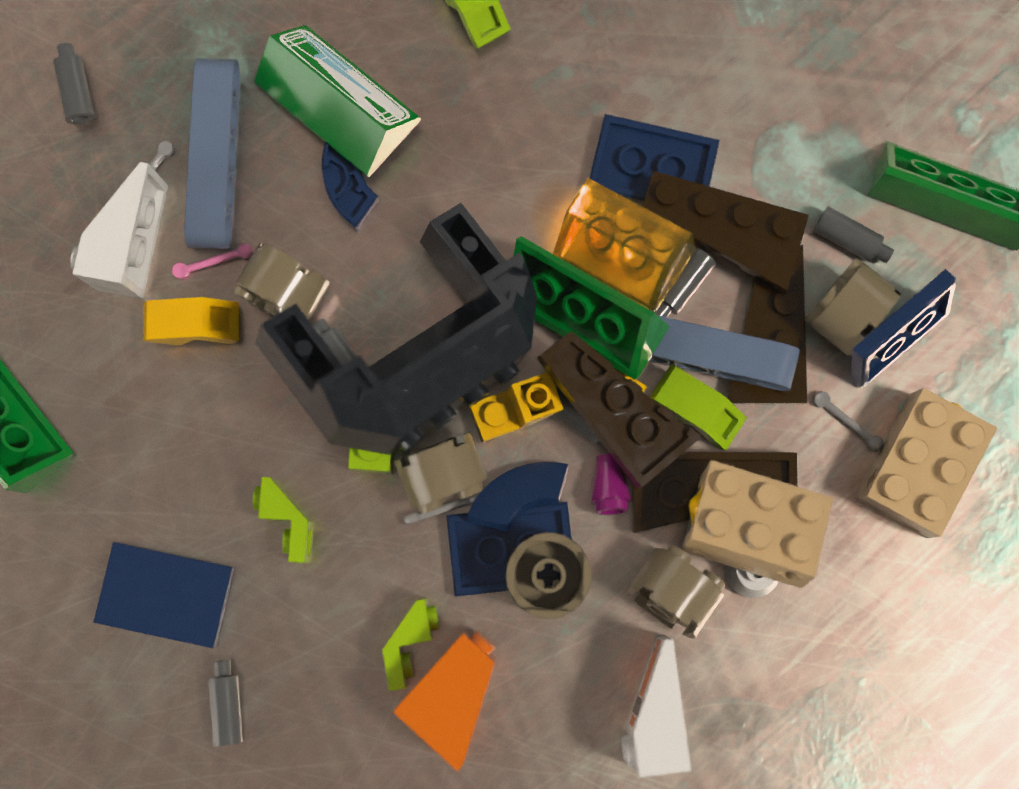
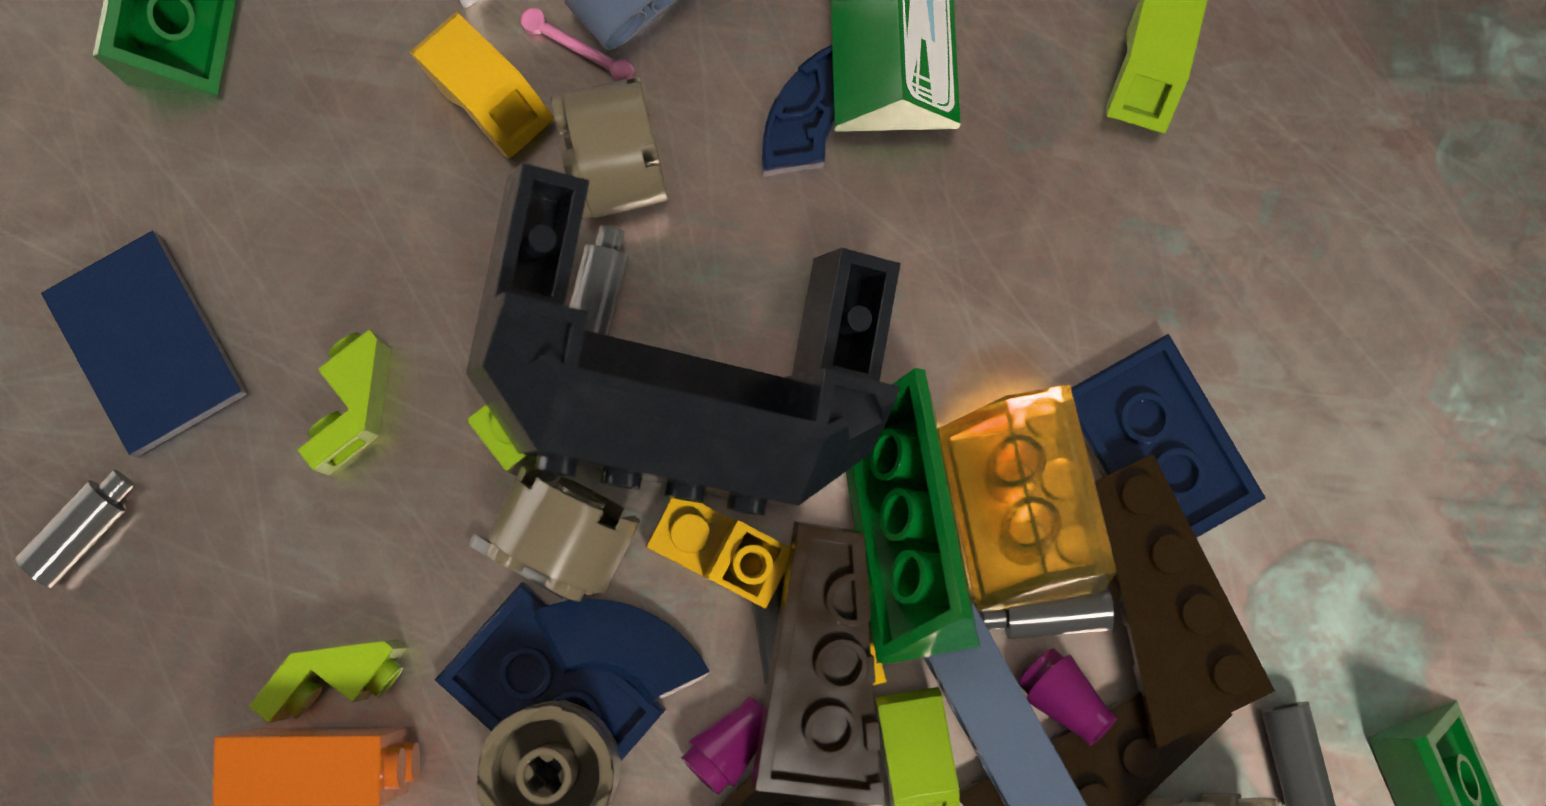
camera: 45 degrees right, 0 degrees up
none -> magenta cone [1019,648,1117,746]

